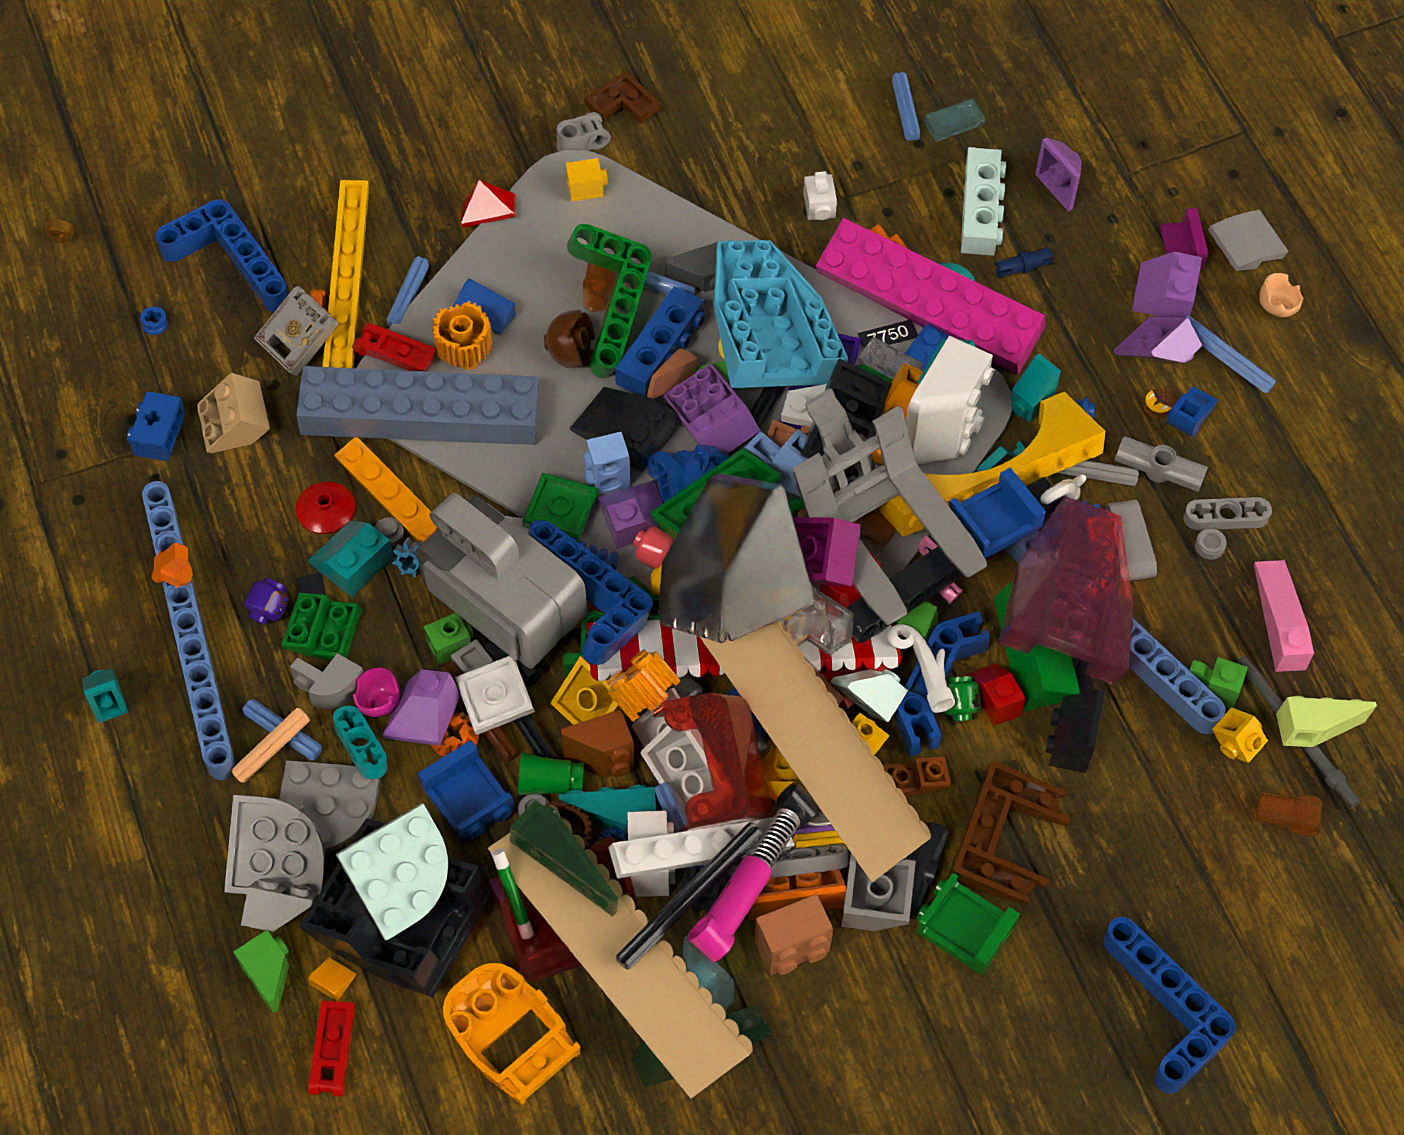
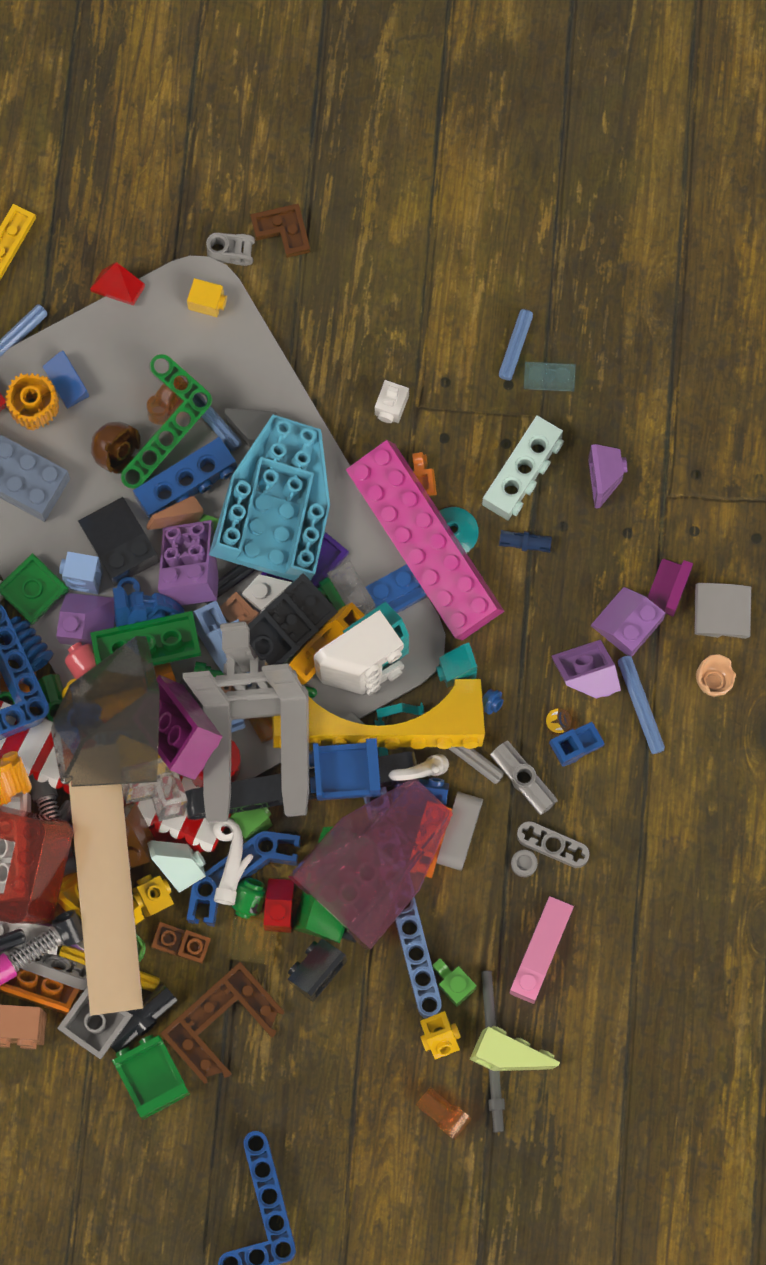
camera: 30 degrees right, 15 degrees up
black sticker [858,319,918,351] -> none

